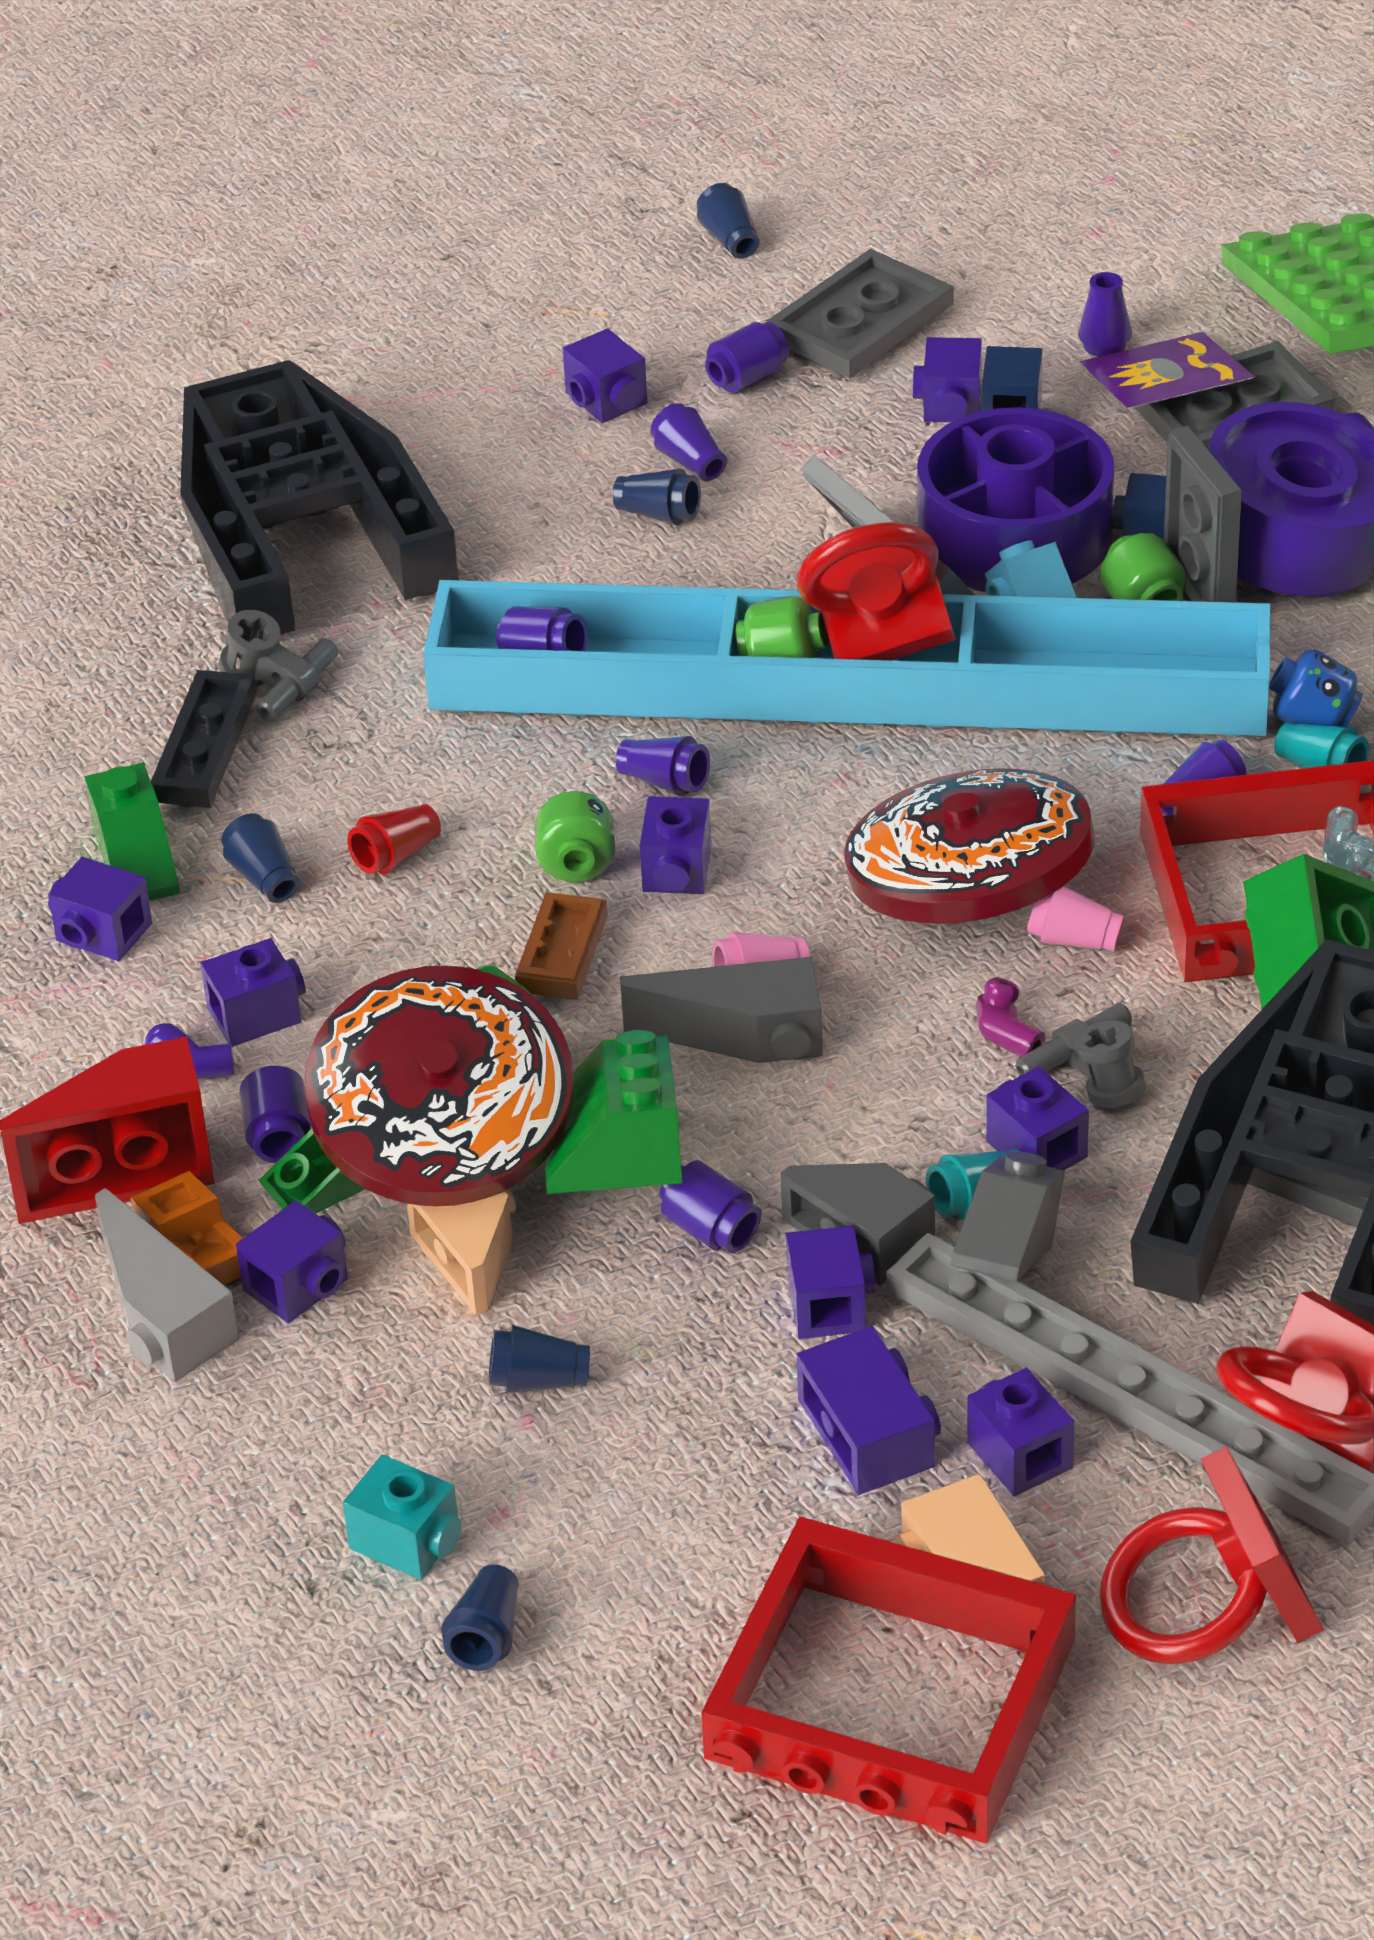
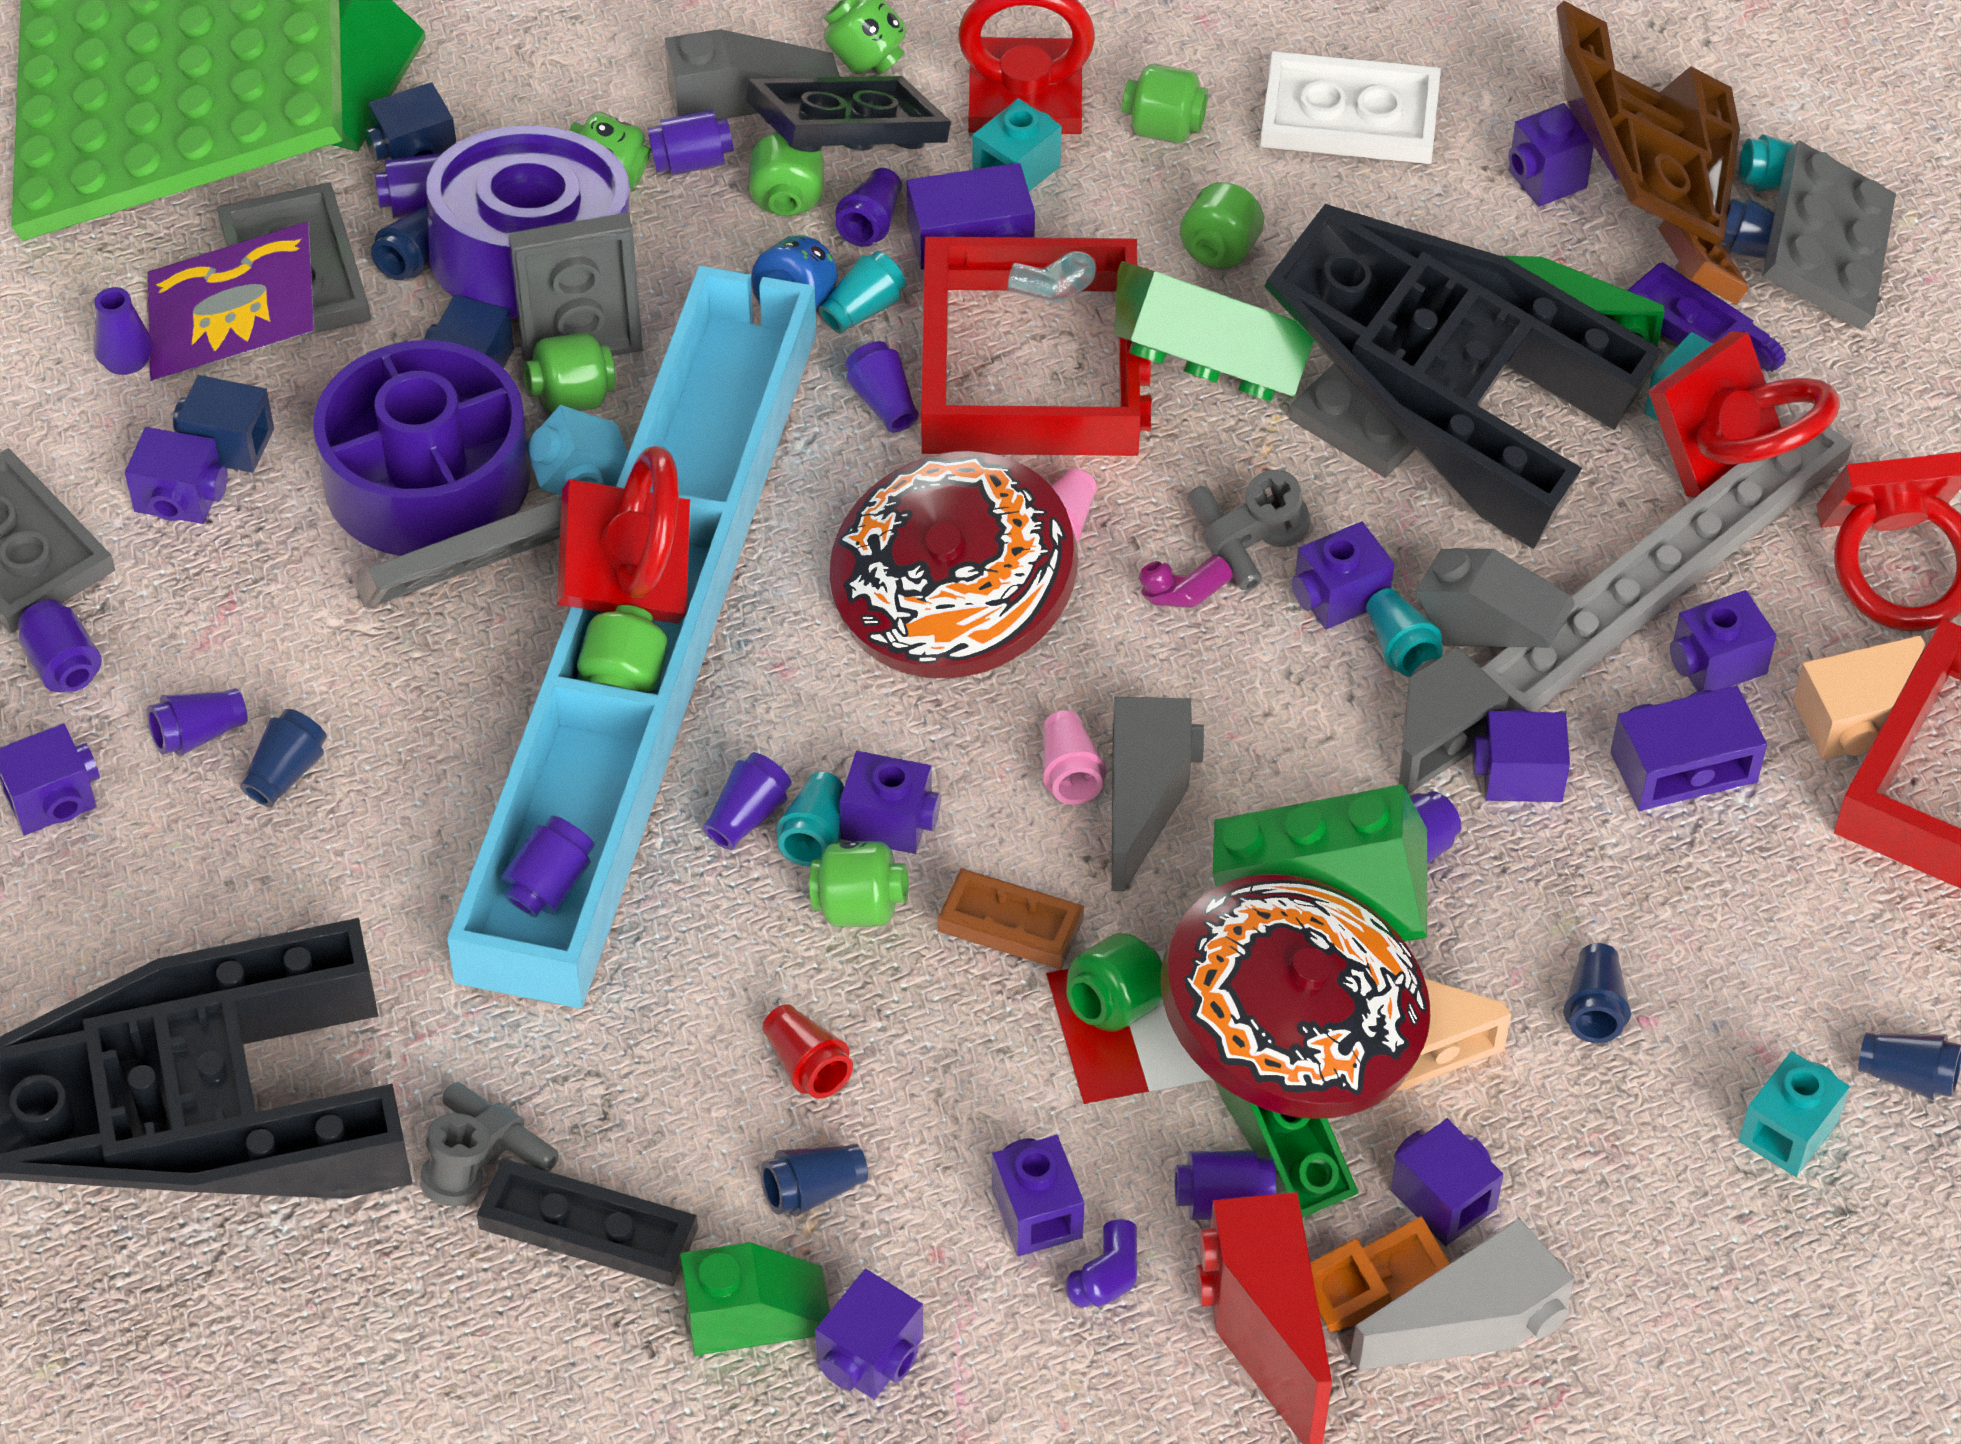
camera: 85 degrees left, 10 degrees up
none -> teal cone [776,772,844,866]

